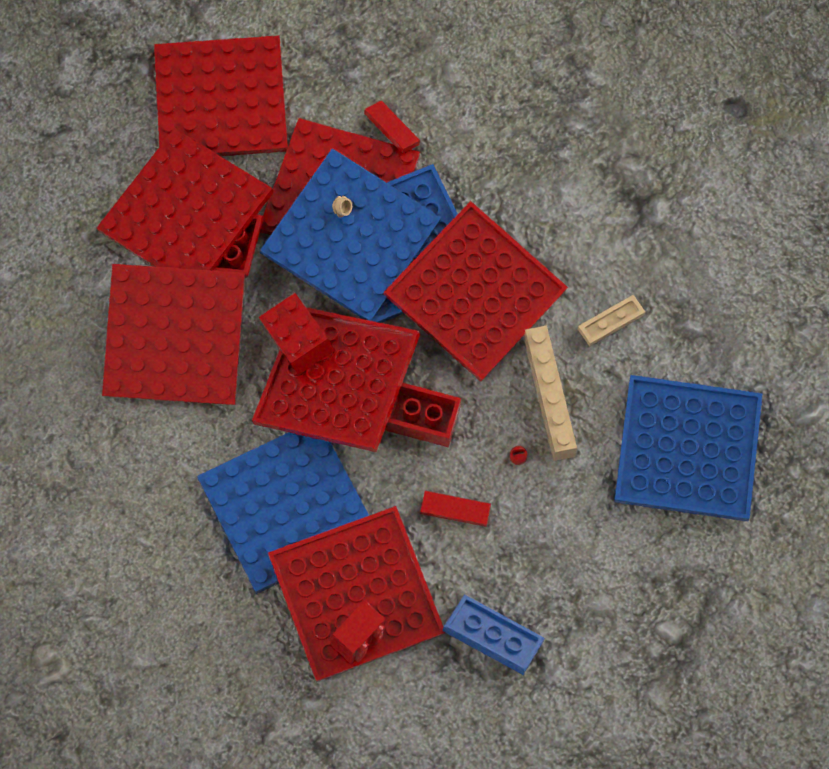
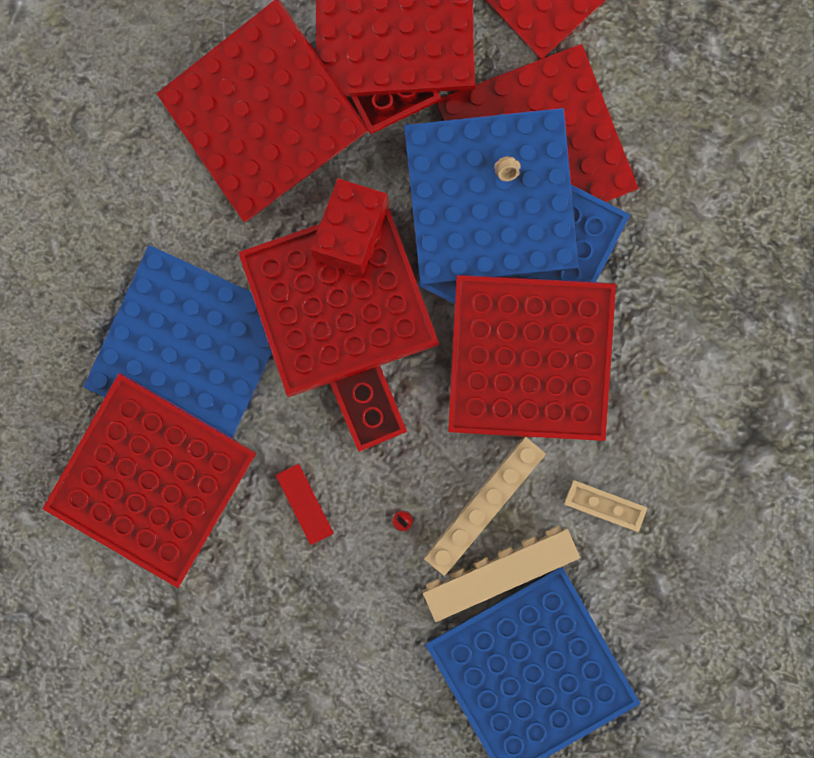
camera: 55 degrees right, 20 degrees up
red brick [331,600,385,664] -> none
red tile [364,100,420,154] -> none
blue tile [442,594,545,675] -> none
none -> tan brick [422,525,580,622]

